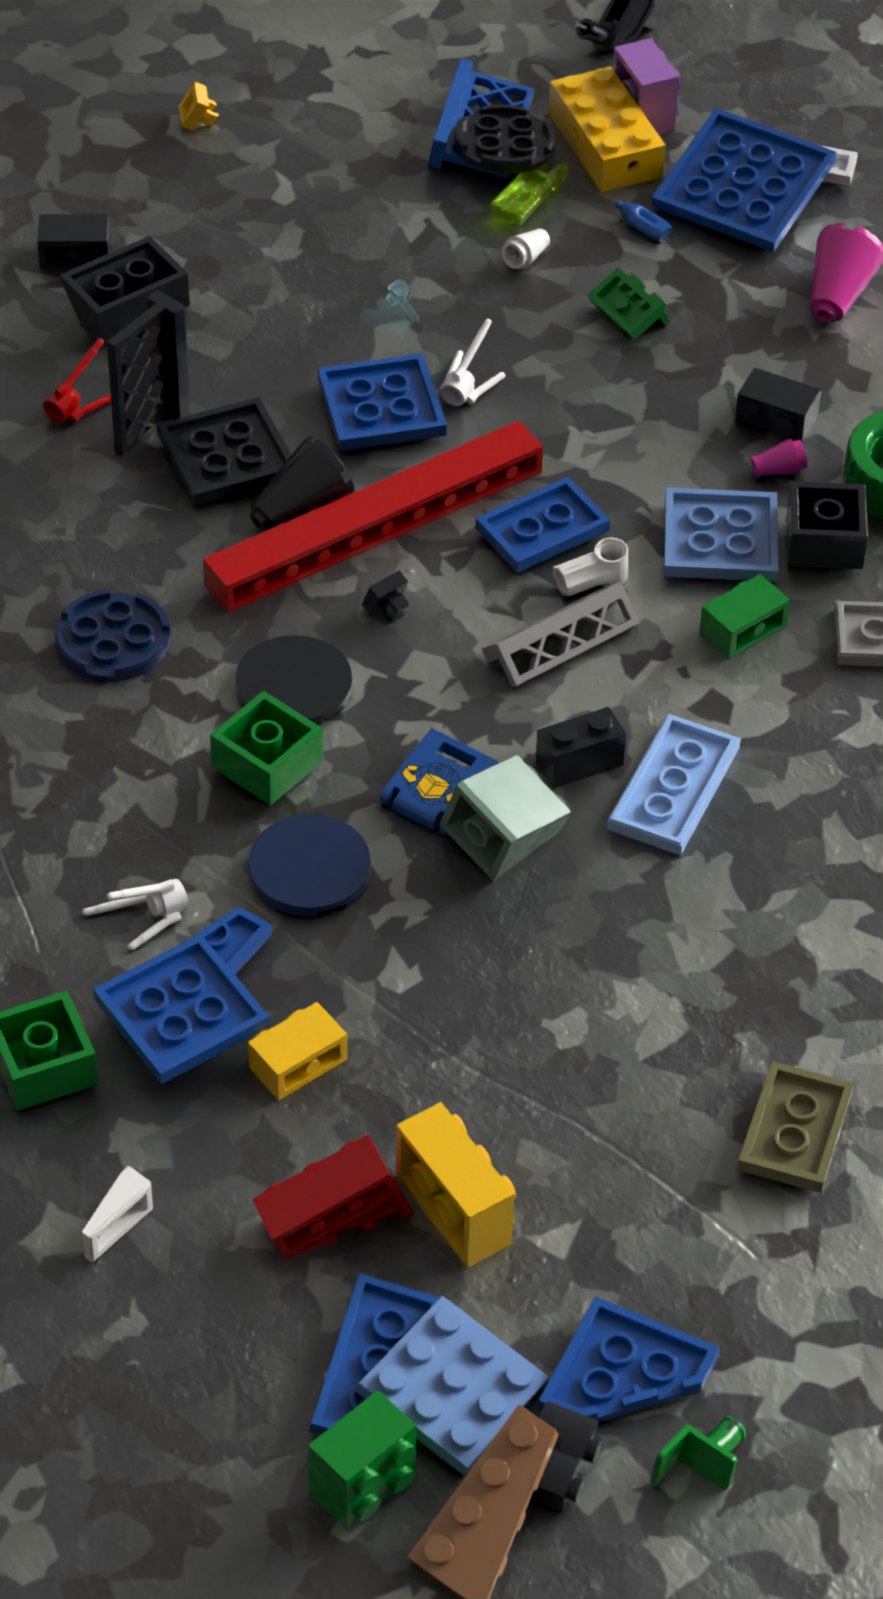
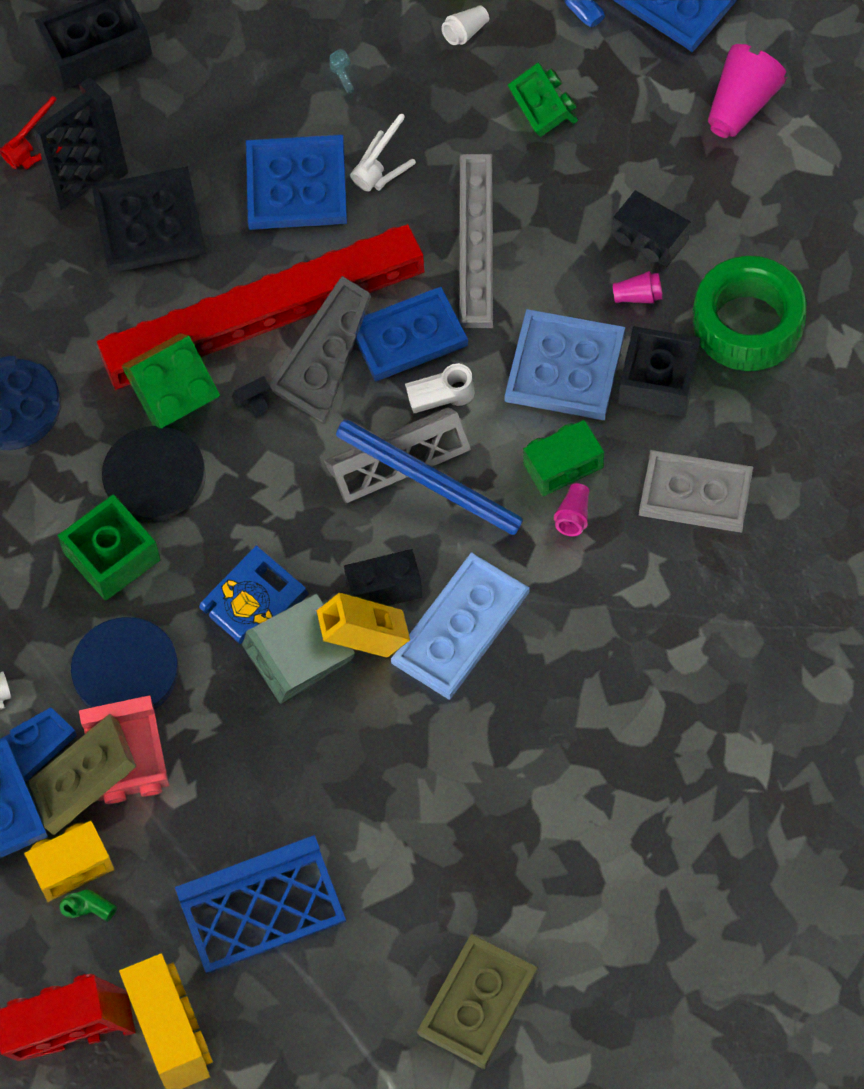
camera: 15 degrees right, 15 degrees up
black cone [250,436,355,532] -> none
none -> olive plate [29,714,137,835]
none -> green arm [59,889,117,922]
none -> coral panel [79,695,169,804]
none -> green brick [121,333,220,429]
none -> blue fence [175,835,346,974]
none -> dark grey wing [269,276,371,424]
none -> yellow brick [316,592,410,658]
none -> blue axle [336,419,523,535]
none -> light grey tile [459,154,493,328]
none -> dark pink cone [554,483,590,536]

